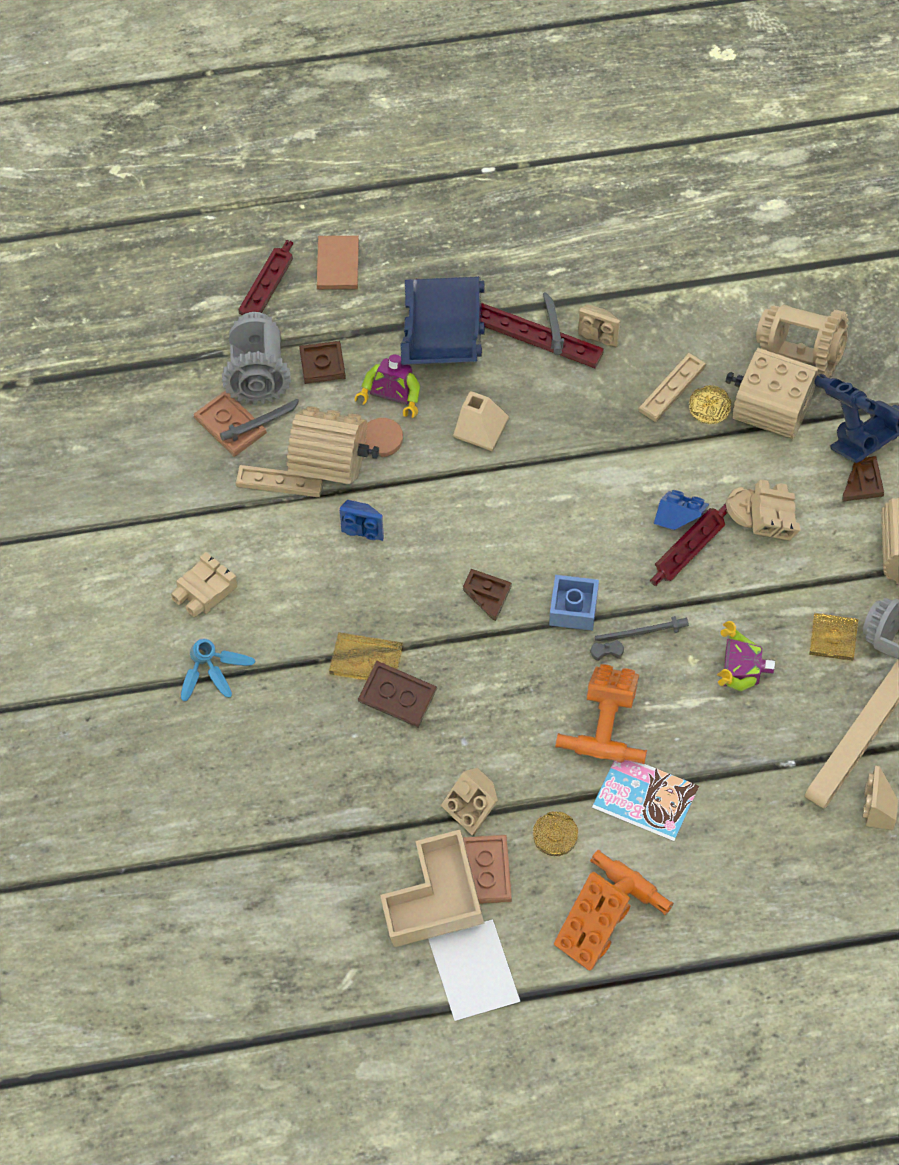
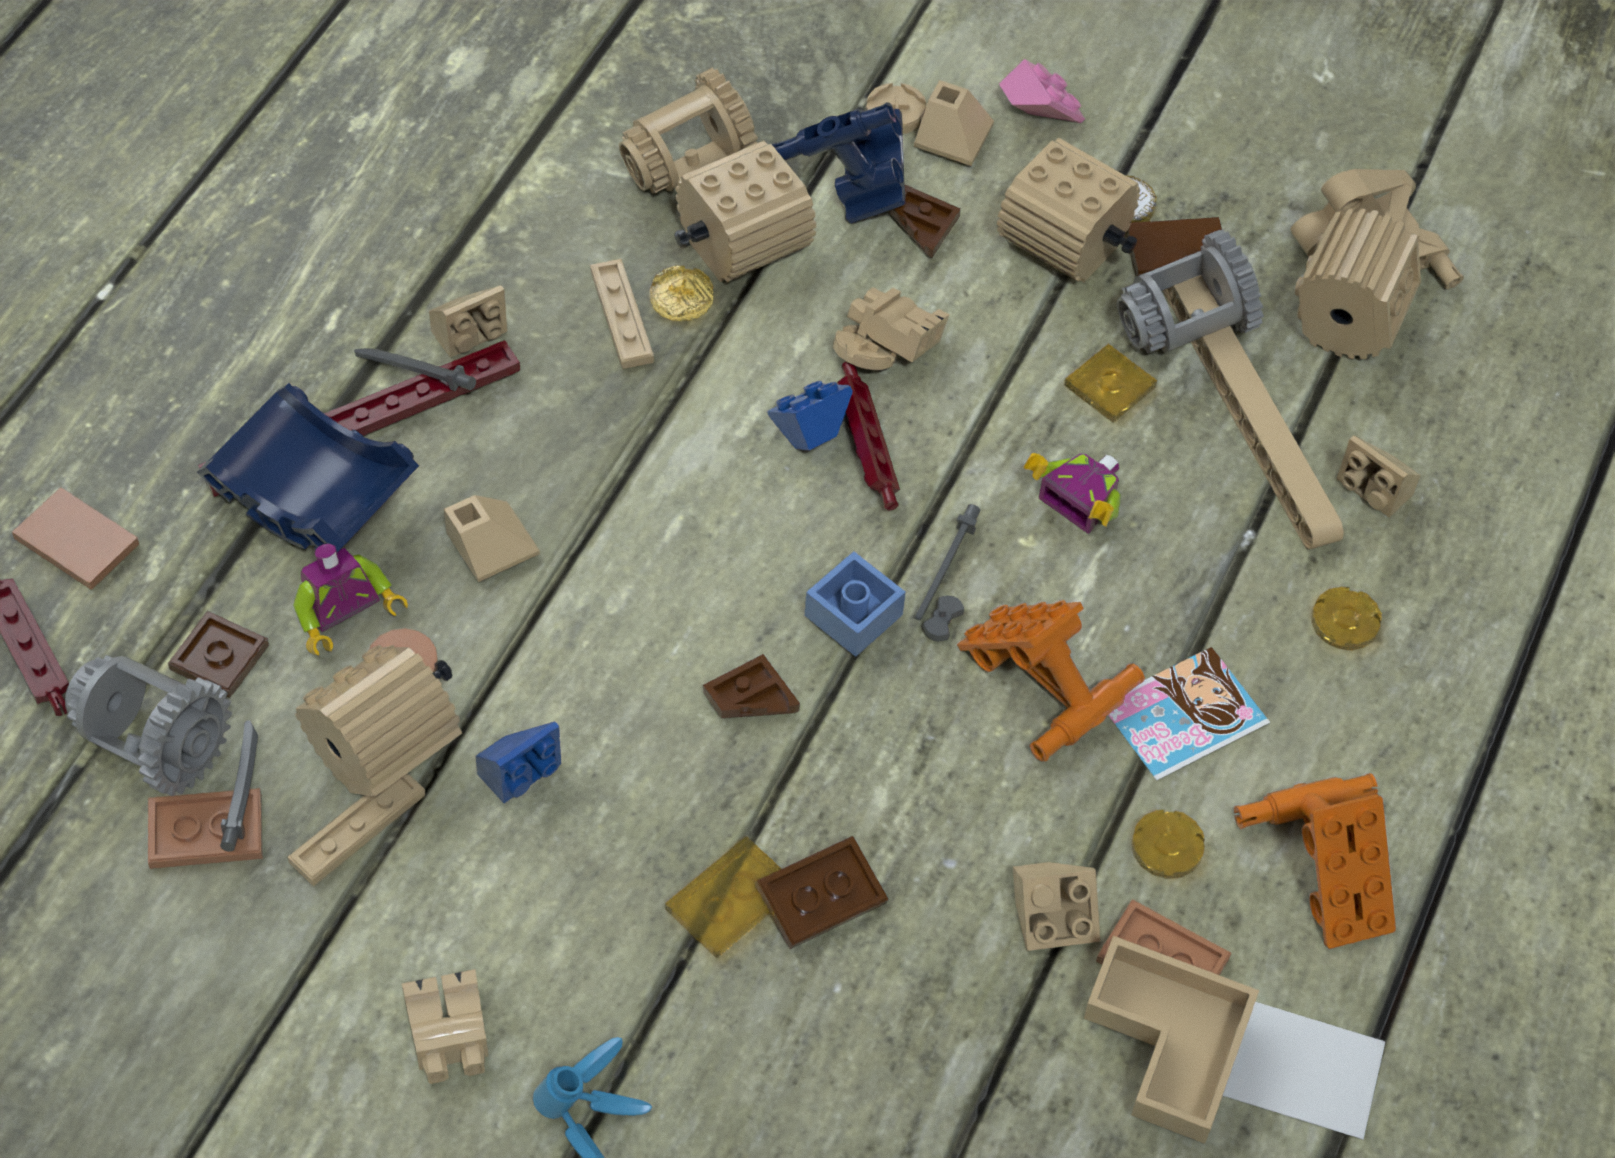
camera: 60 degrees left, 5 degrees down
none -> clear yellow tile [1311,586,1382,651]

